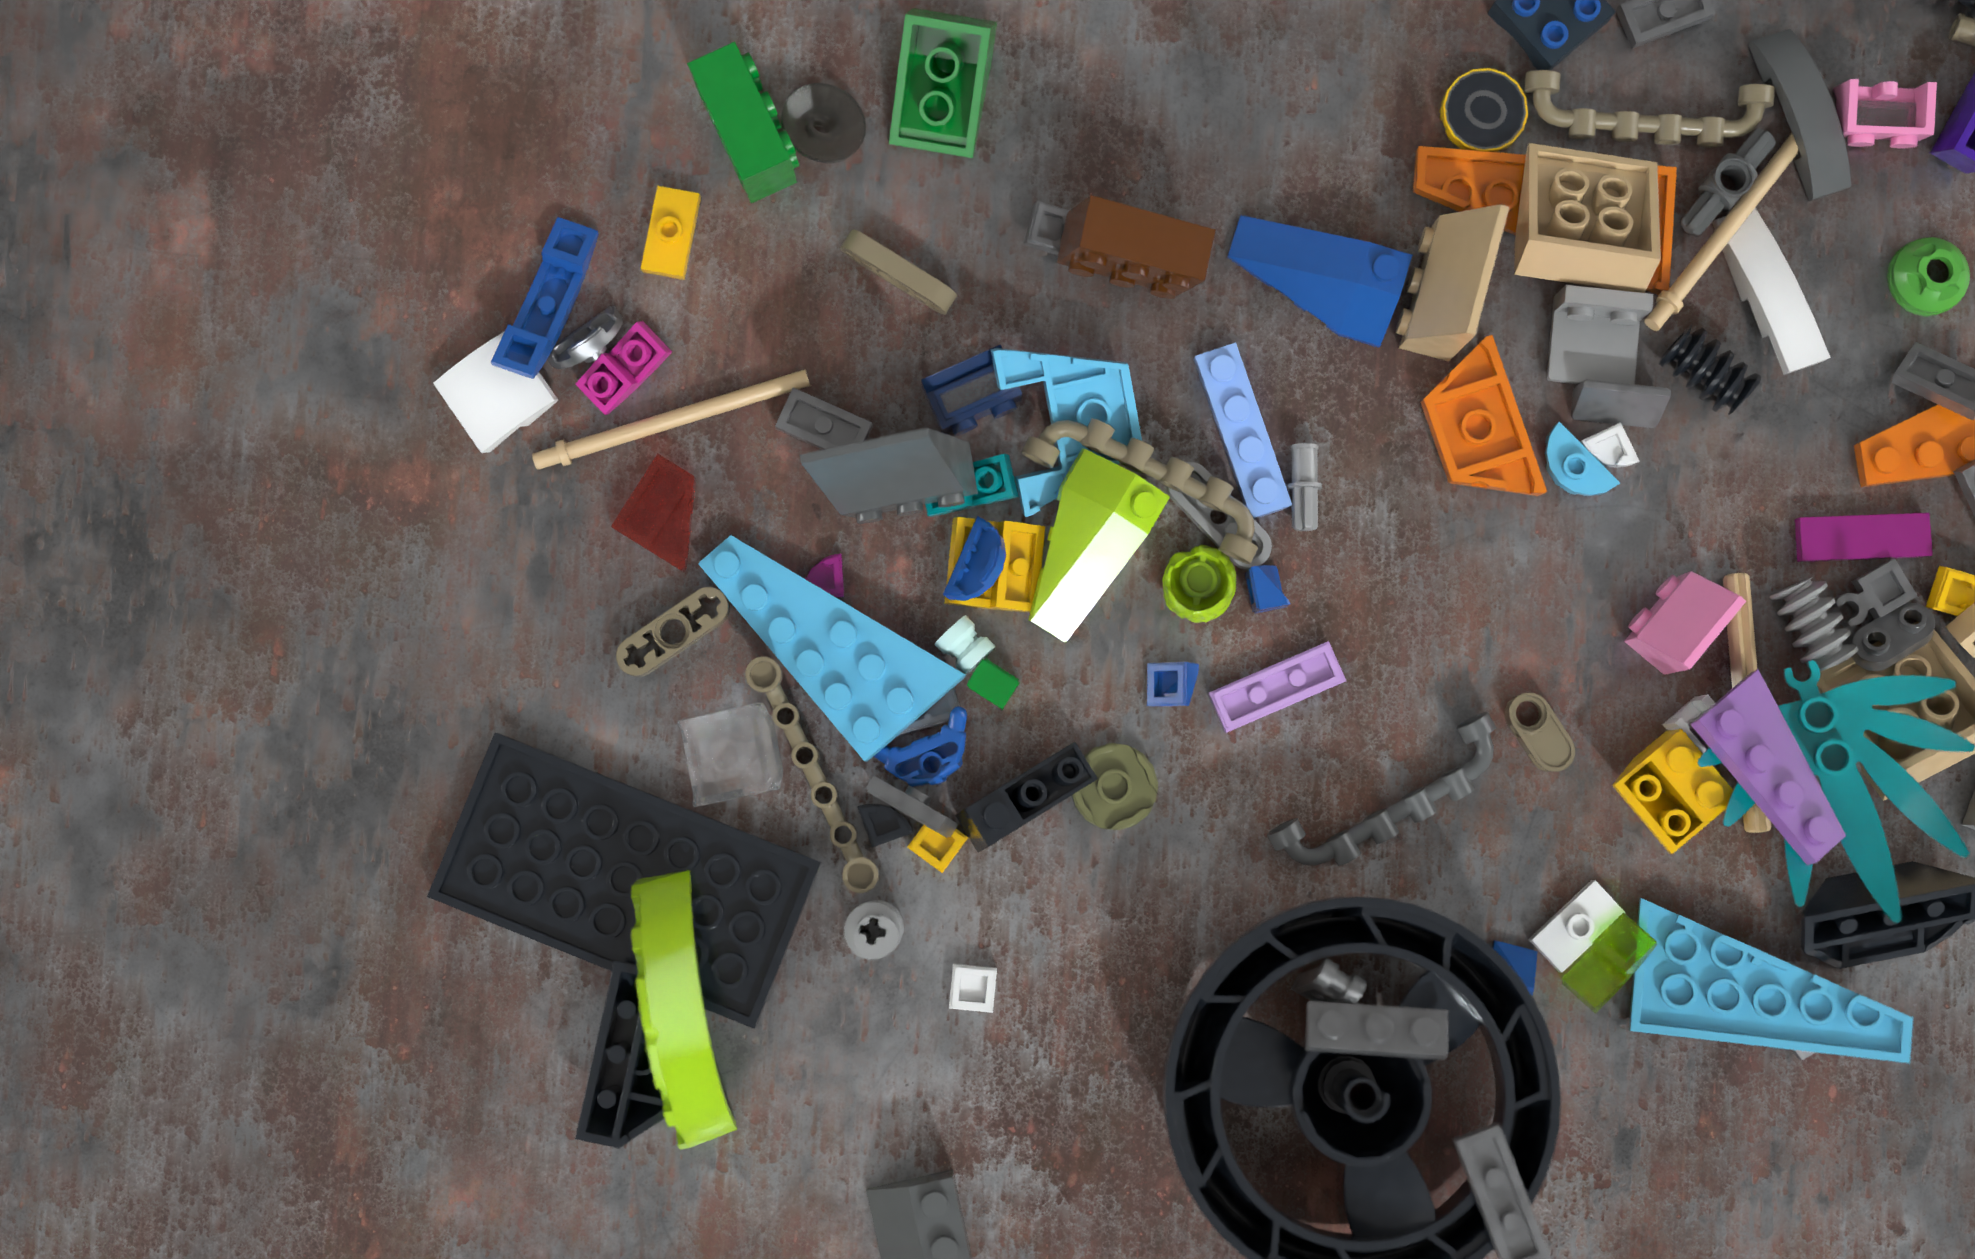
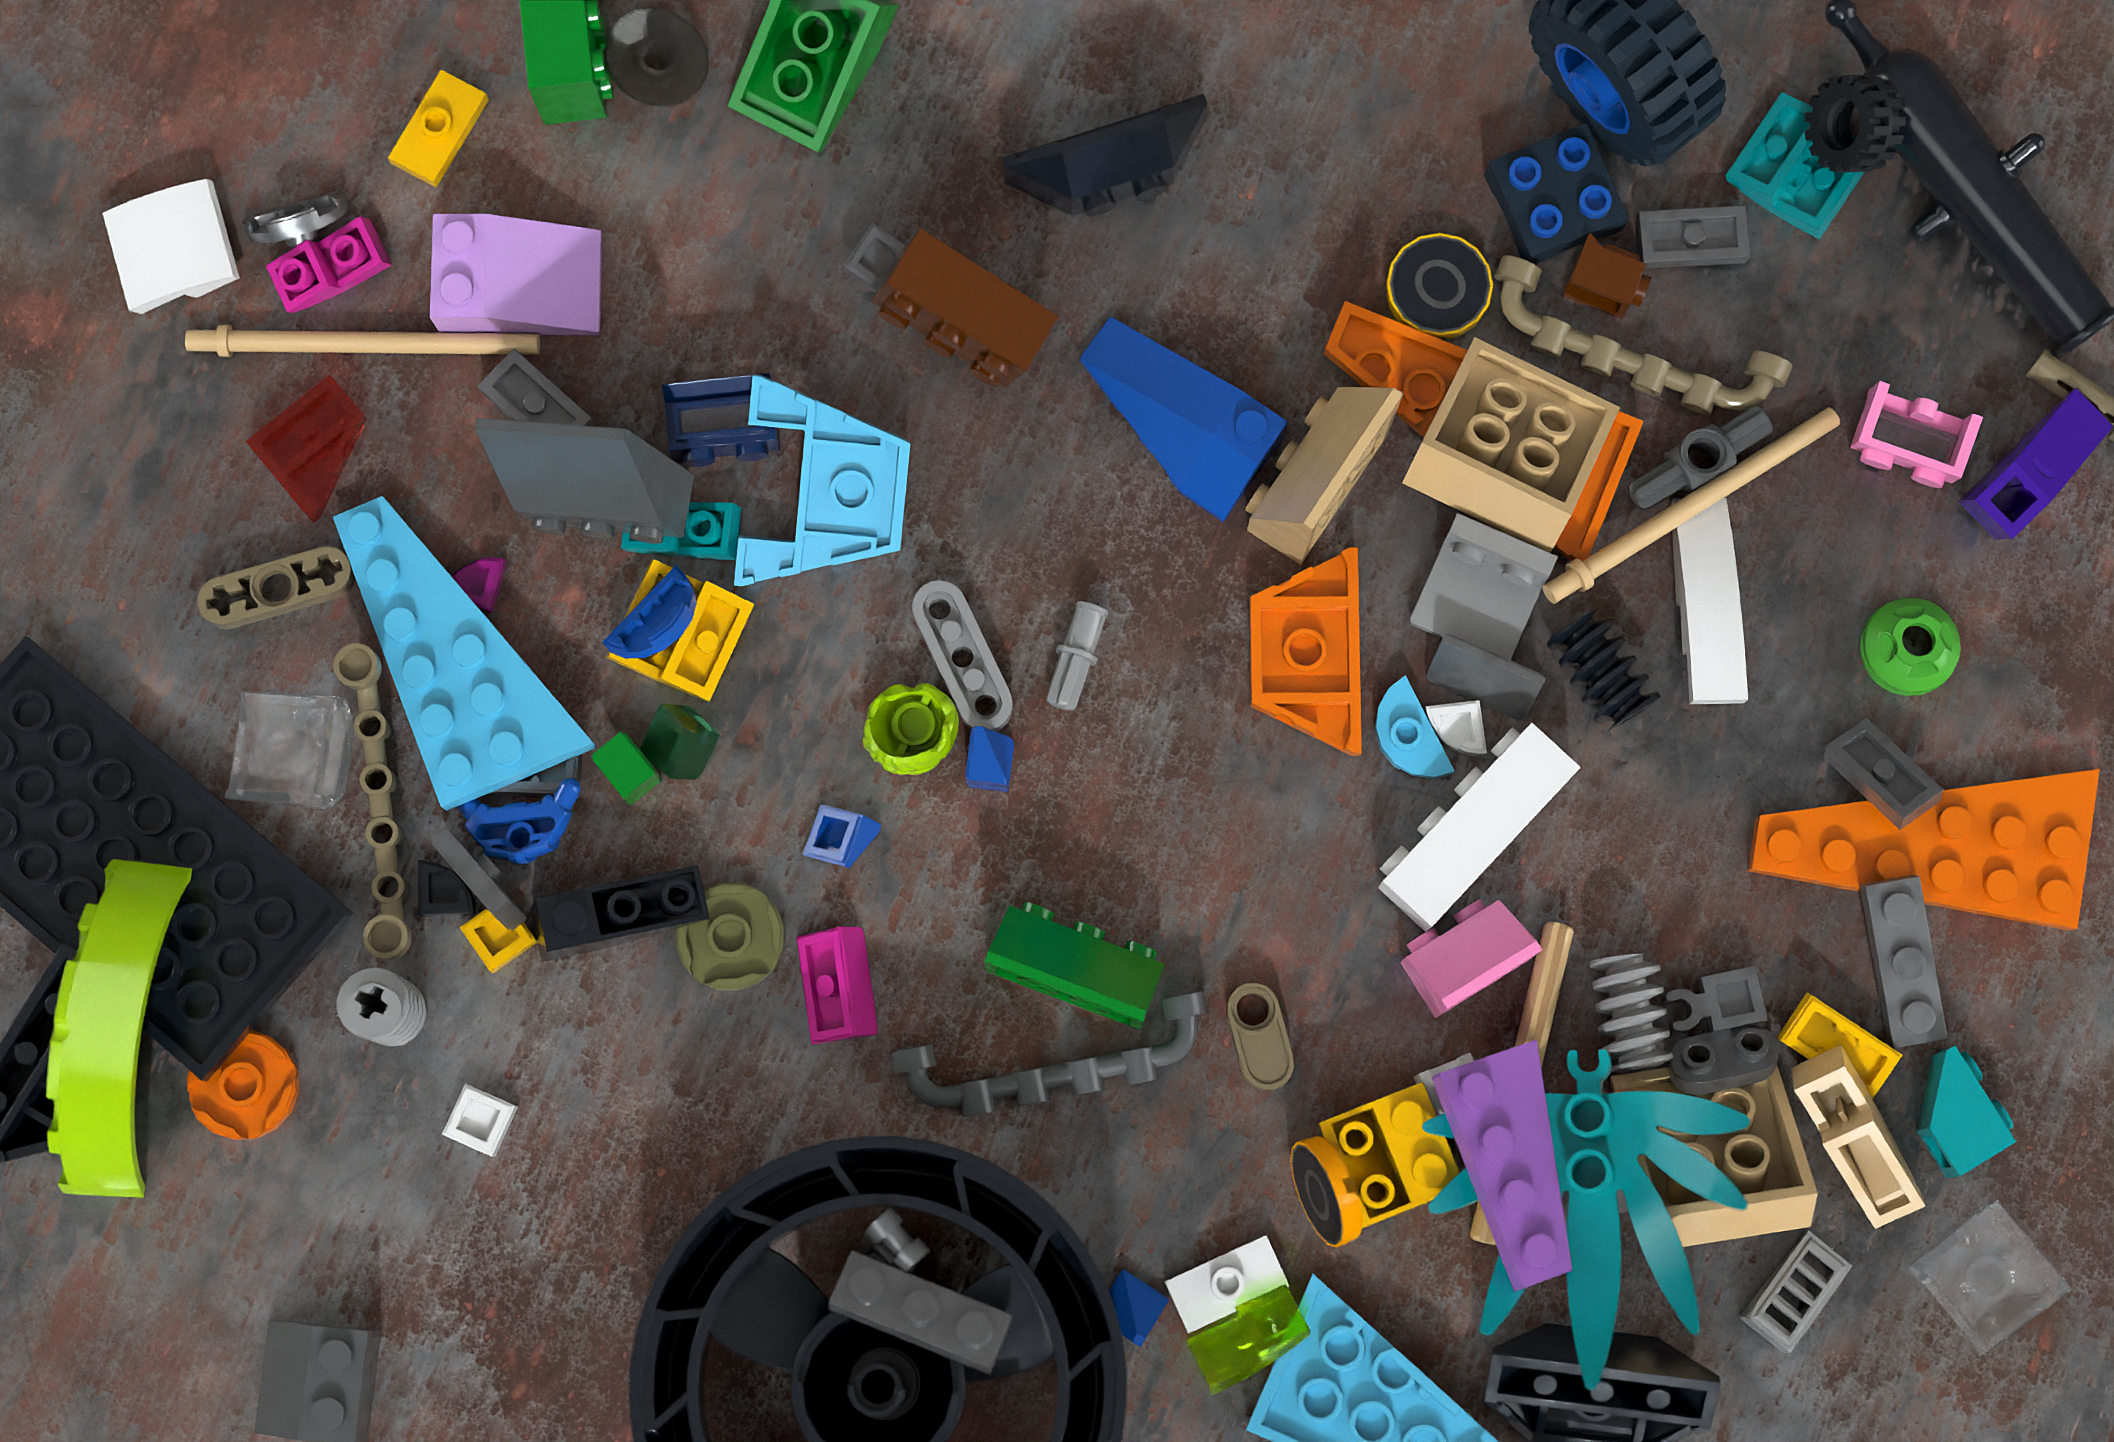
camera: 20 degrees right, 5 degrees down
blue slope [491,217,599,379] -> none
dark tan beam [840,229,957,315] -> none
light aqua wheel [934,615,996,675] -> none
dark tan bar [1021,418,1258,564] -> none
lime wedge [1028,448,1170,643] -> none
light blue plate [1194,342,1292,519] -> none
lavender tile [1208,641,1346,733] -> none
dark grey slope [1748,29,1851,201] -> none
magenta tile [1794,513,1933,562] -> none
none -> orange tile [187,1030,299,1140]
none -> lavender slope [430,214,602,335]
none -> clear green slope [639,704,720,780]
none -> dark pink slope [796,926,878,1045]
none -> green slope [984,902,1165,1030]
none -> black wedge [1002,93,1207,216]
none -> tile [1290,1136,1362,1248]
none -> white brick [1378,723,1581,932]
none -> reddish brown window [1563,233,1652,319]

